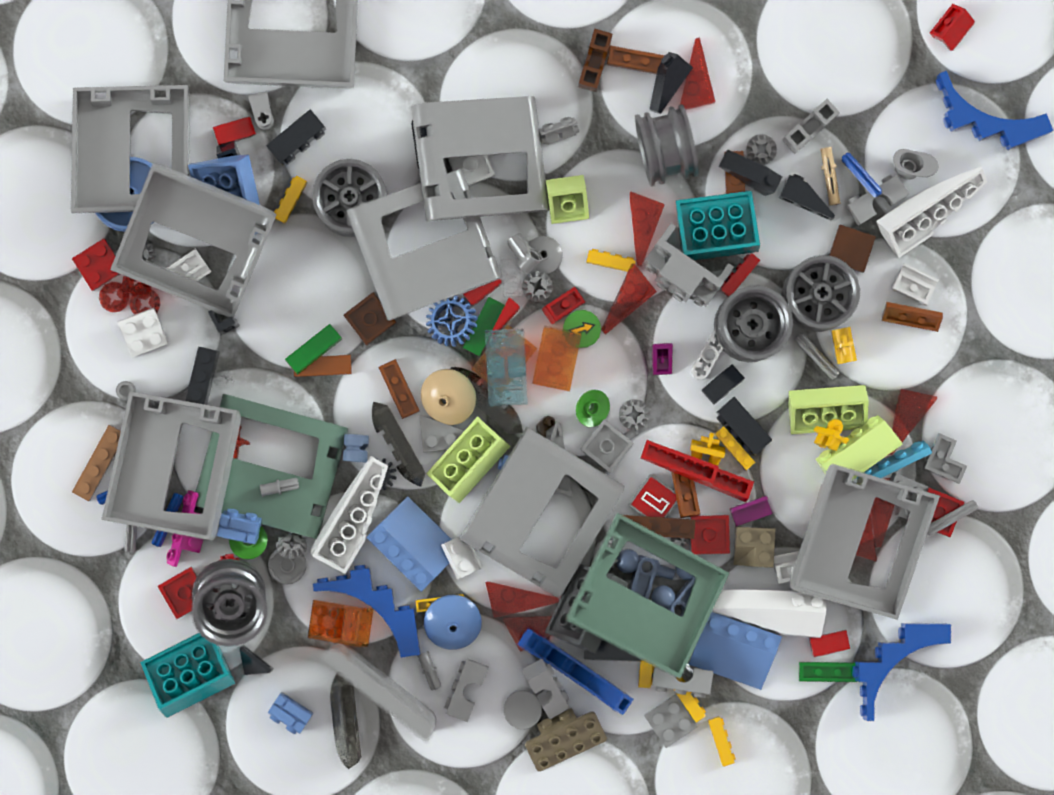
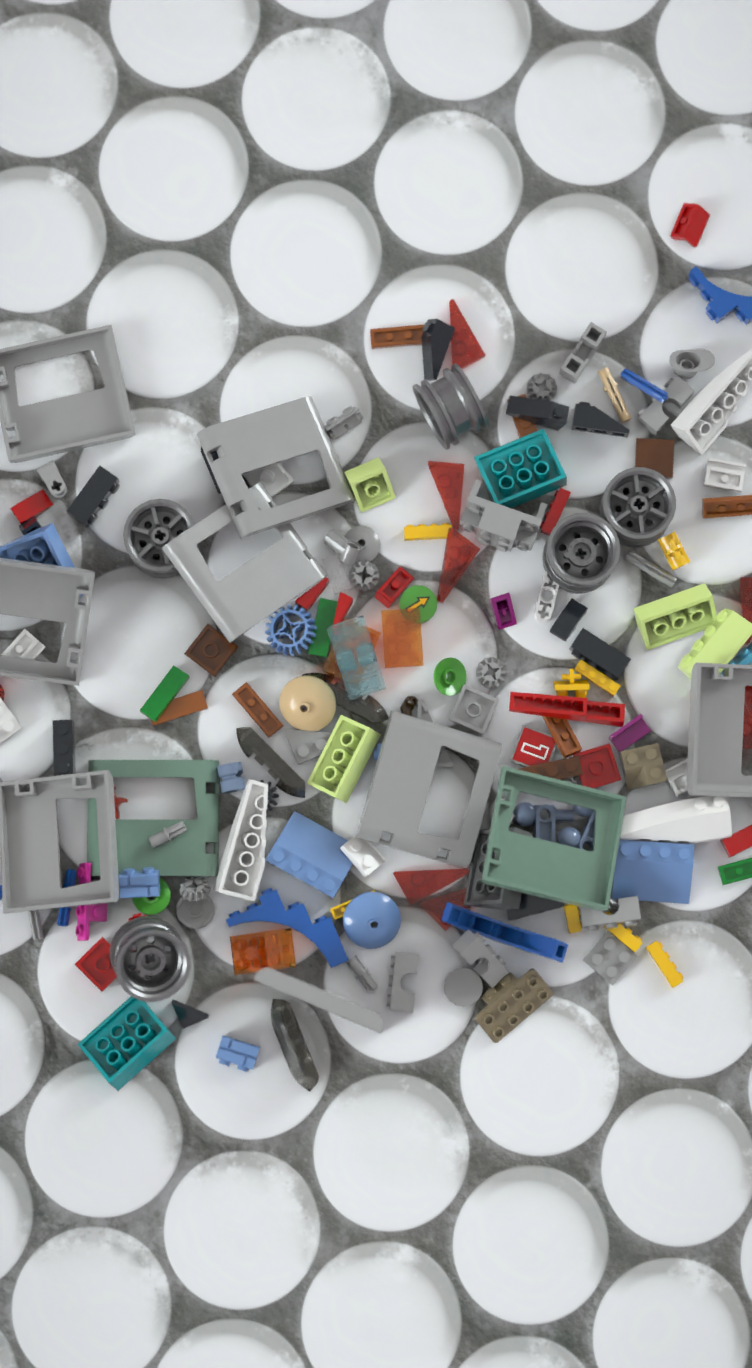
camera: 15 degrees left, 5 degrees down
black panel [208,310,240,334] -> none
yellow piece [274,176,308,224] -> none
reddish brown arch [578,28,613,92] -> none
yellow hips [813,419,849,451] -> none

